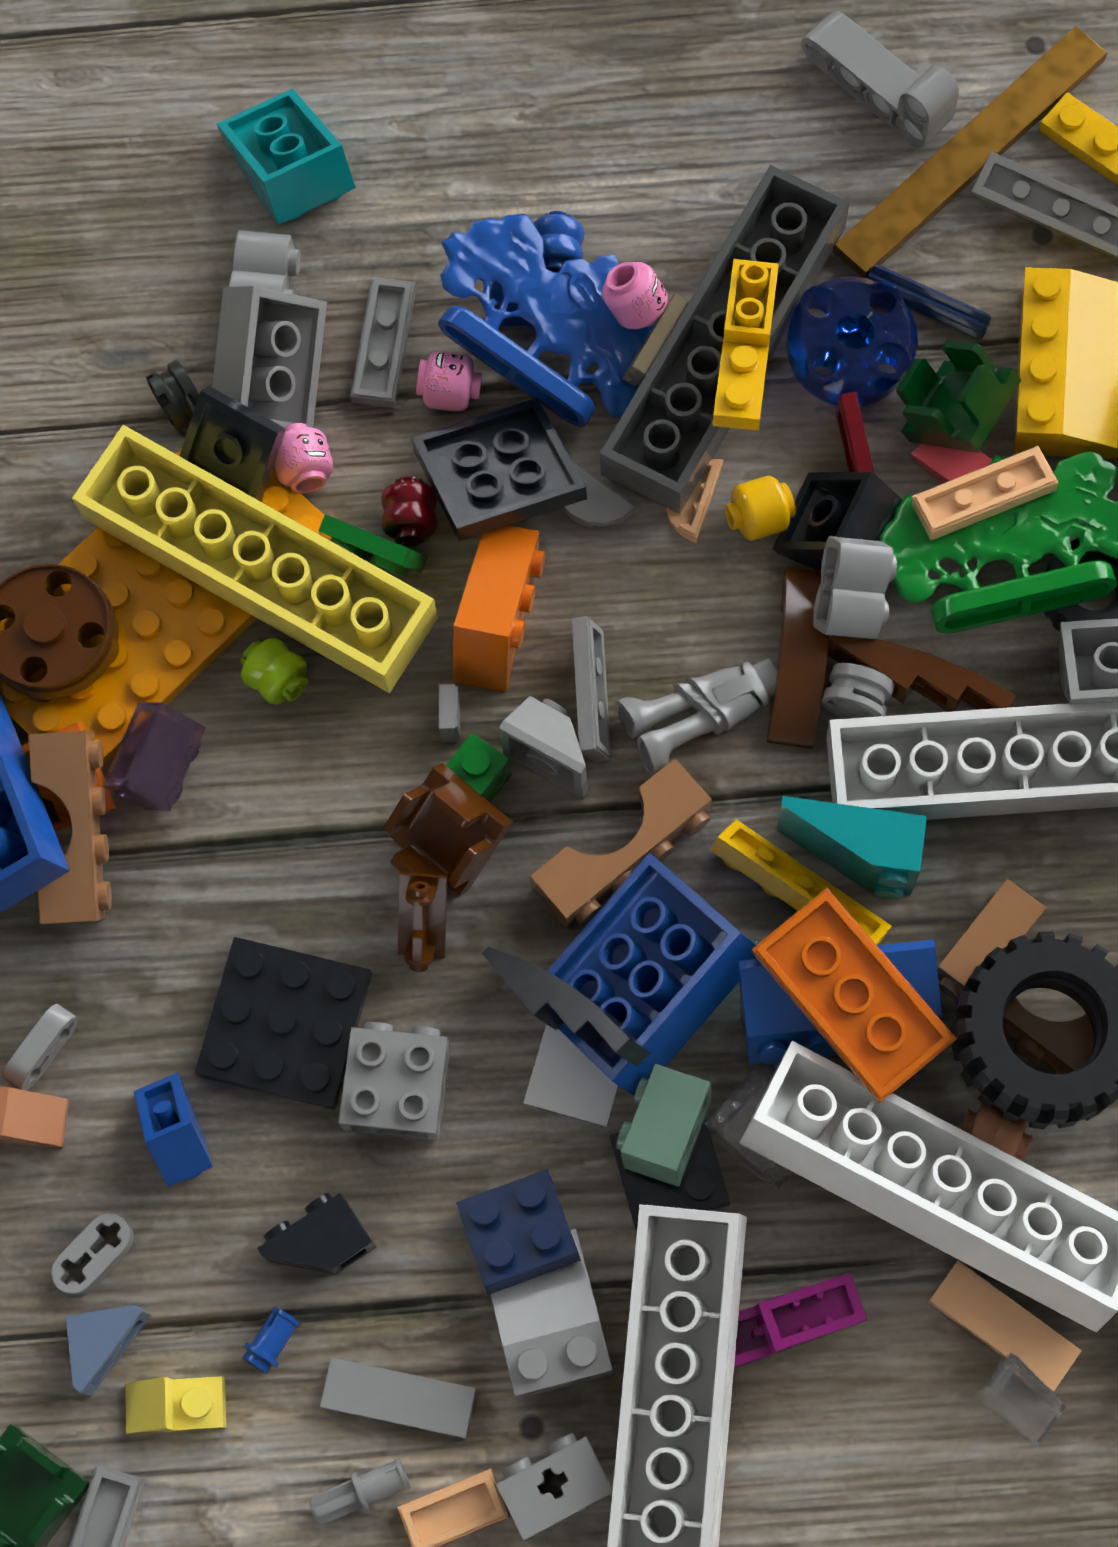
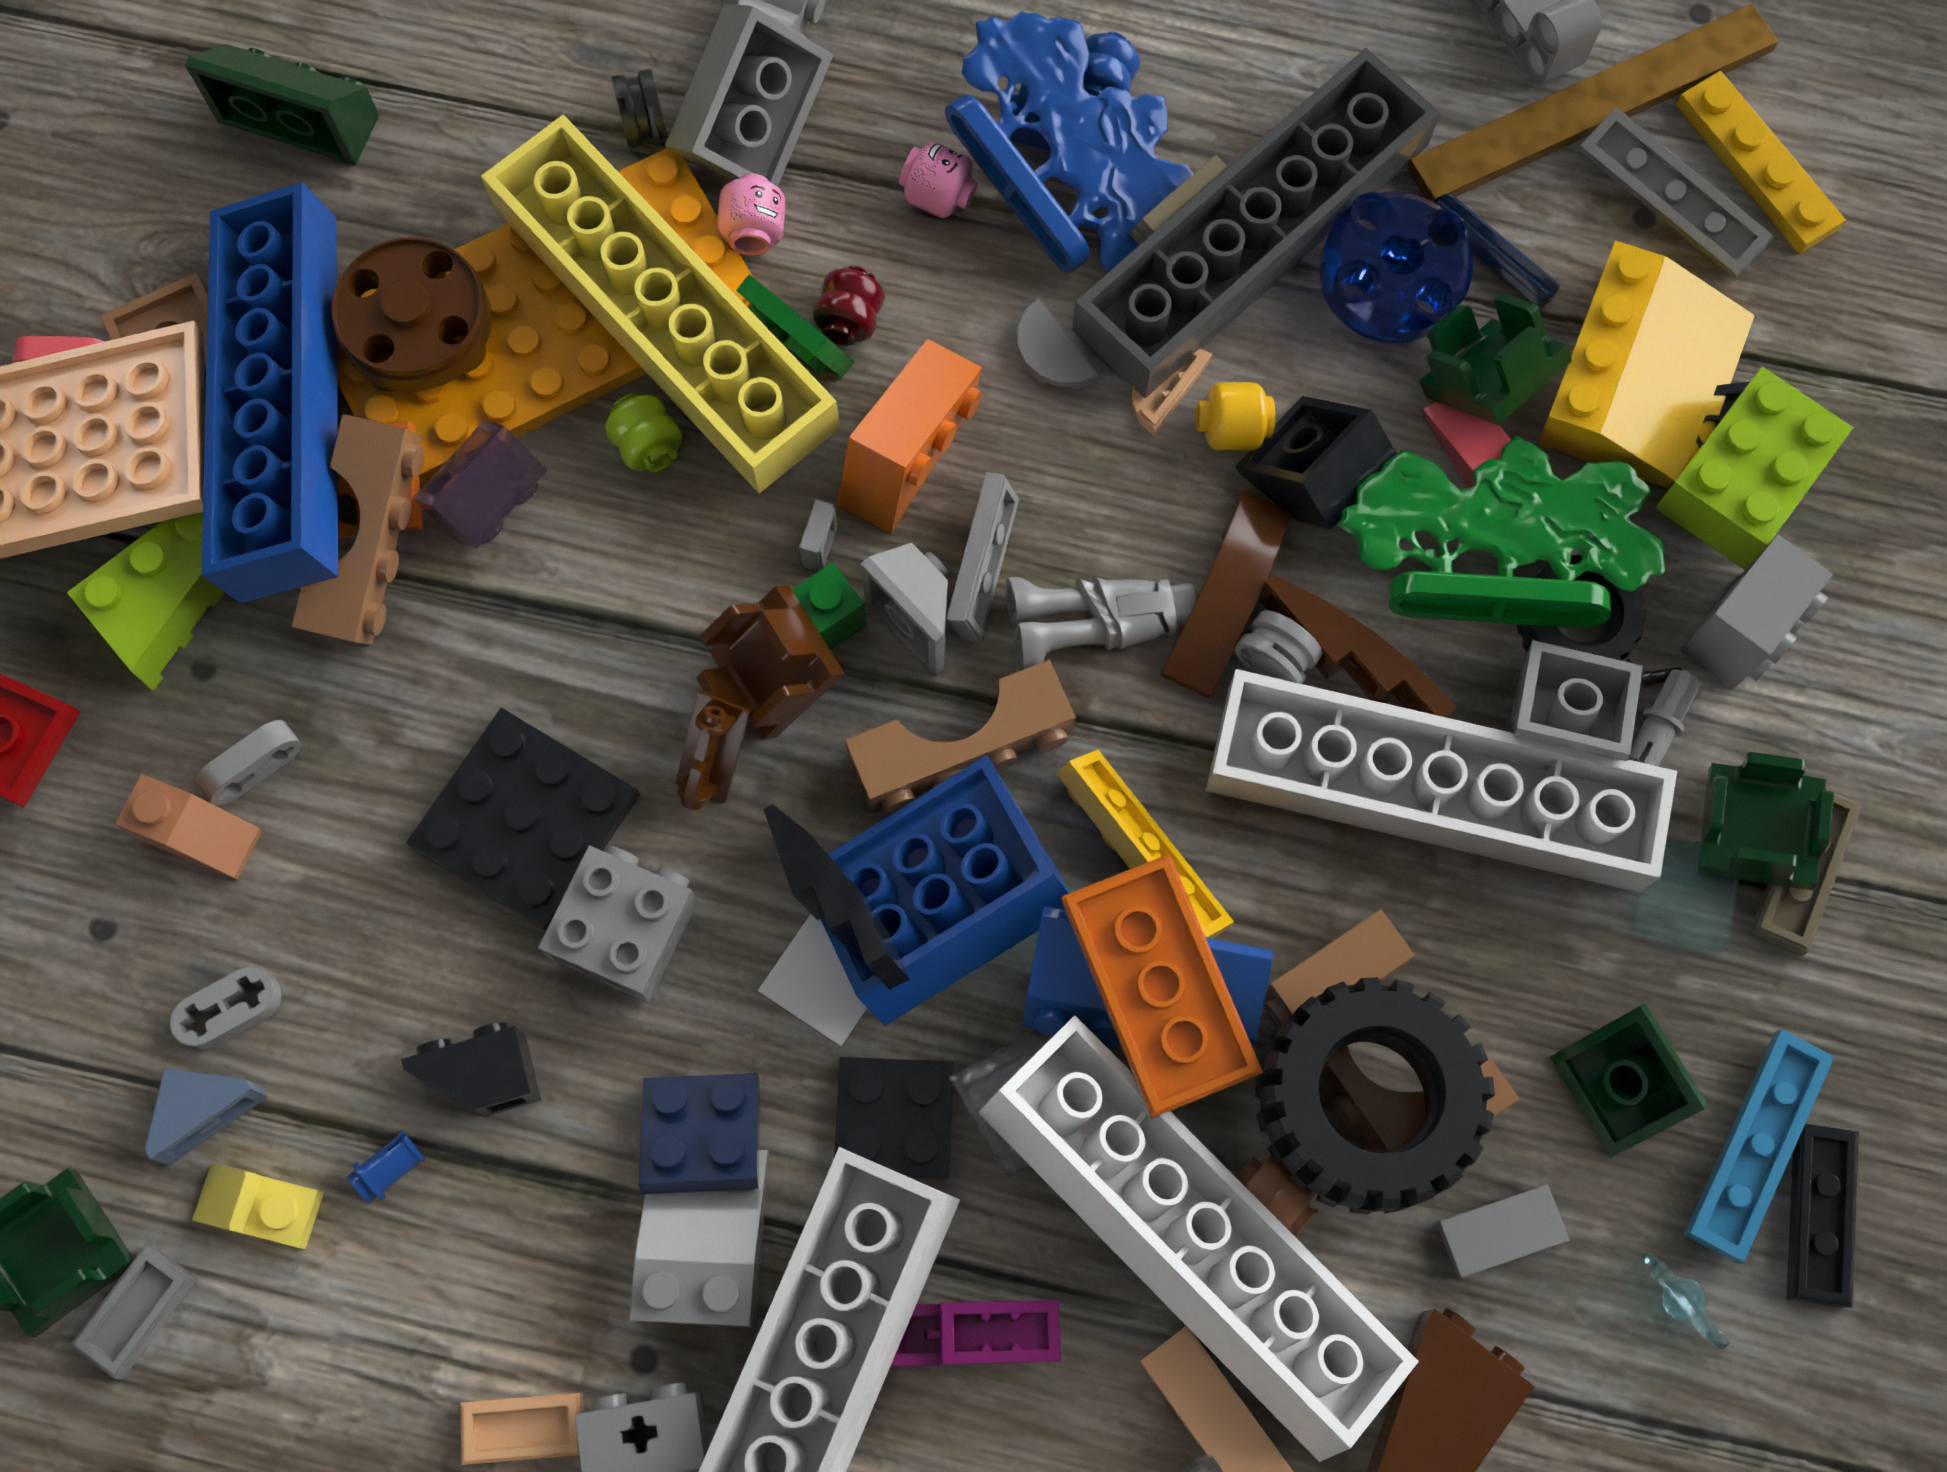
camera: 10 degrees right, 0 degrees up
blue slope [134,1072,213,1187] -> none
black plate [180,386,286,502] -> none
light grey axle [309,1458,411,1525] -> none
light grey tile [320,1357,477,1439] -> none
light grey tile [350,277,416,408] -> none
black plate [411,398,587,541] -> none
bright pink head [602,262,668,329] -> none
sand green brick [616,1064,712,1187] -> none
yellow slope [713,259,779,431] -> none
teal slope [777,796,927,899] -> none
light grey brick [813,536,897,639] -> none
dark red tile [836,392,875,474] -> none
light nougat tile [911,446,1059,541] -> none

